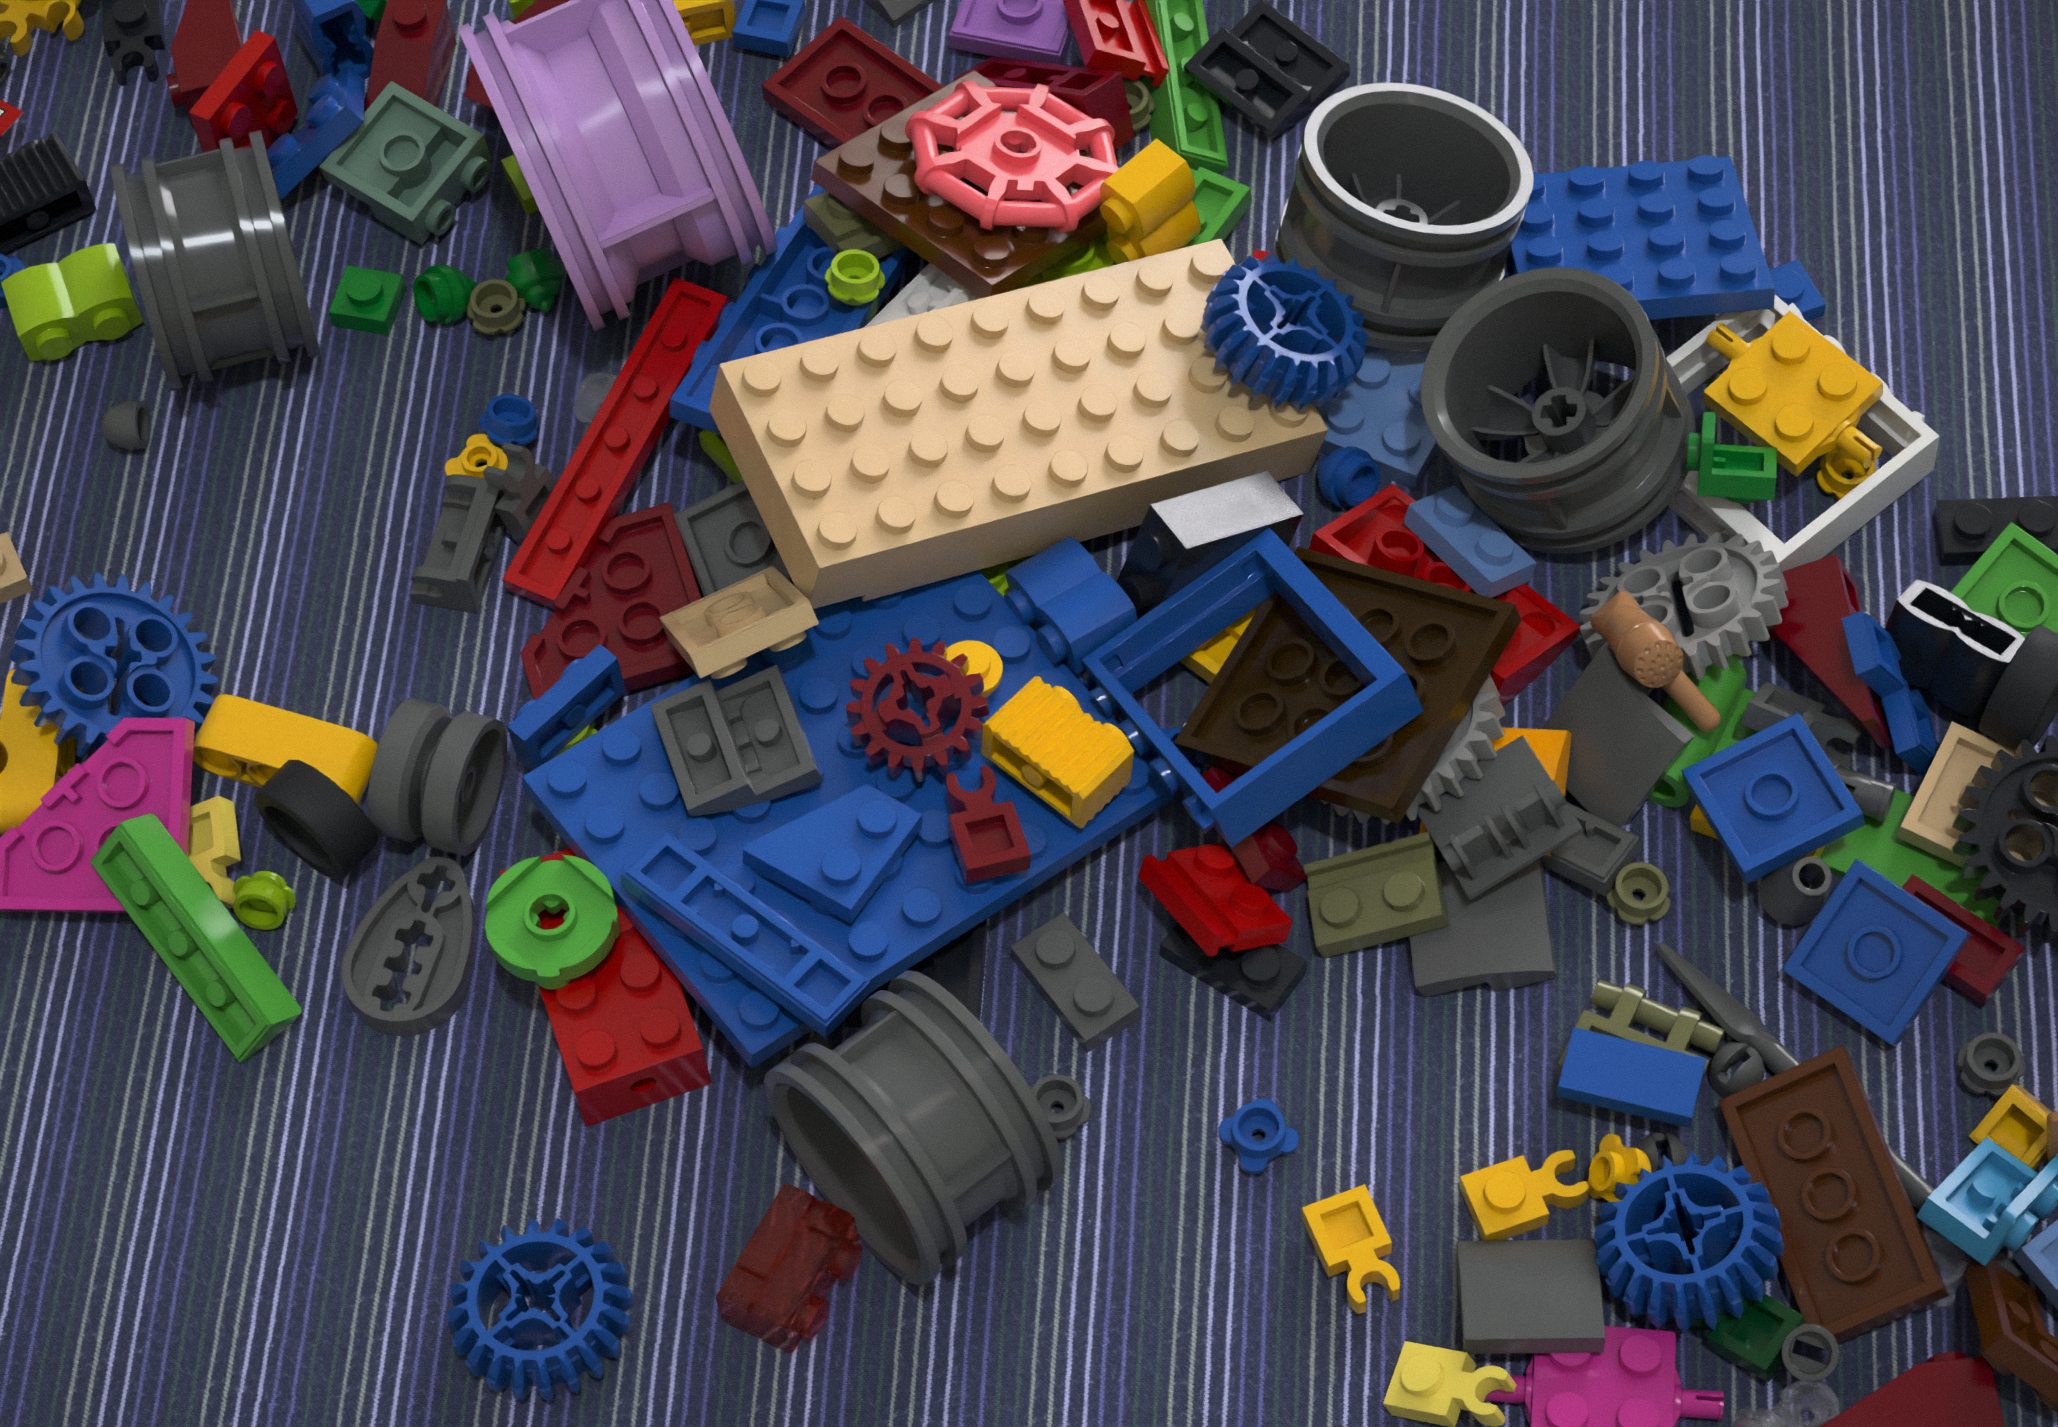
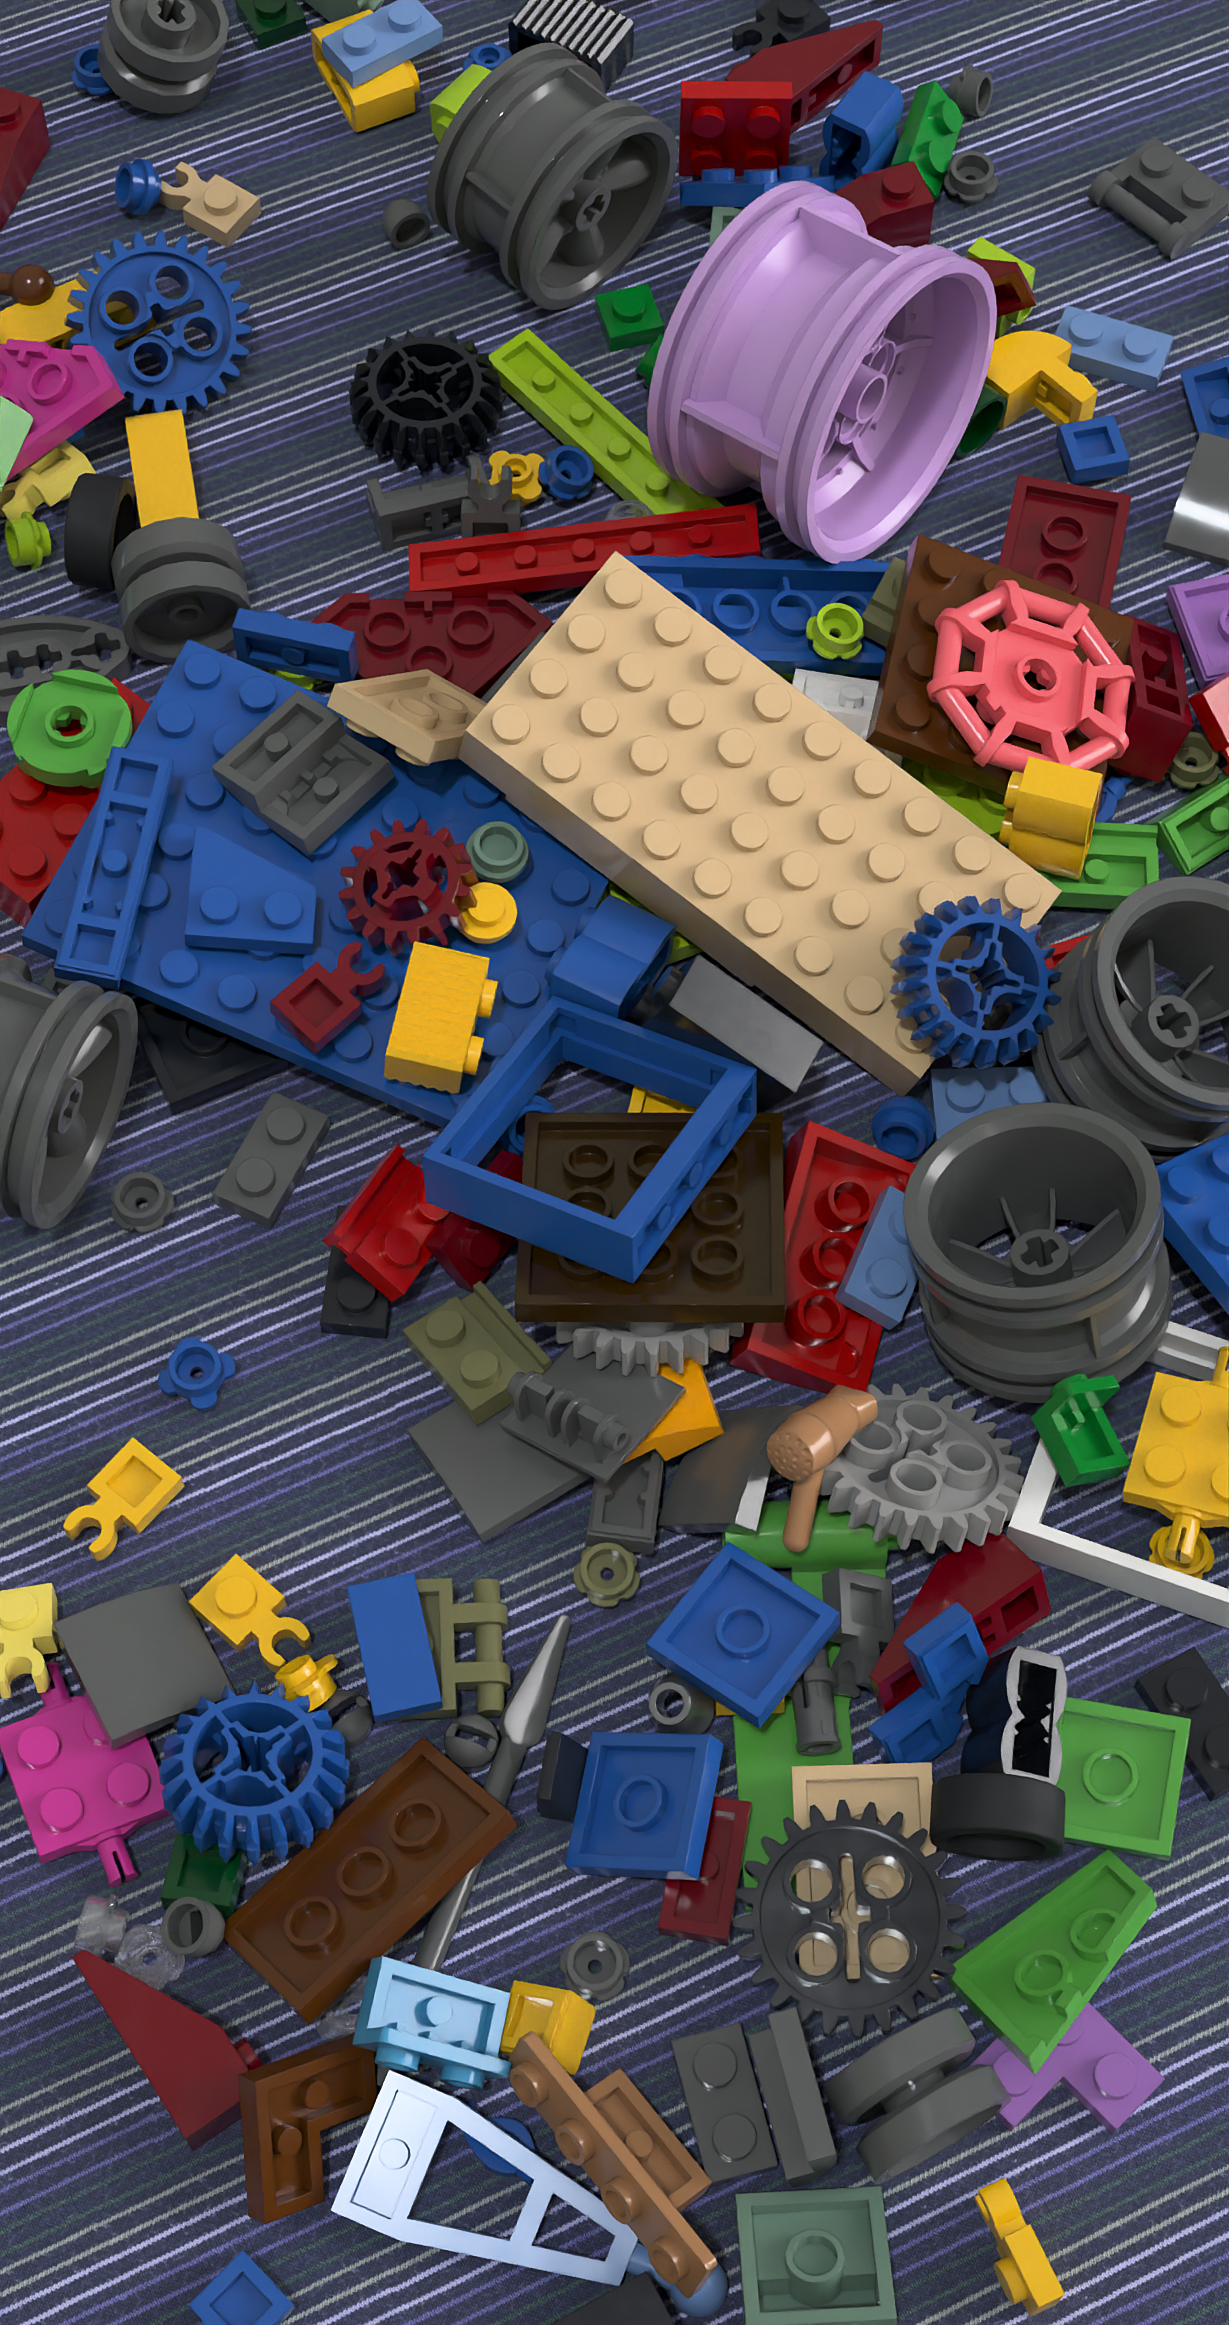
camera: 55 degrees right, 5 degrees up
none -> black gear [349,327,503,474]
none -> sand green plate [466,821,529,883]
none -> lime plate [489,328,724,517]
none -> black slope [536,1731,588,1823]

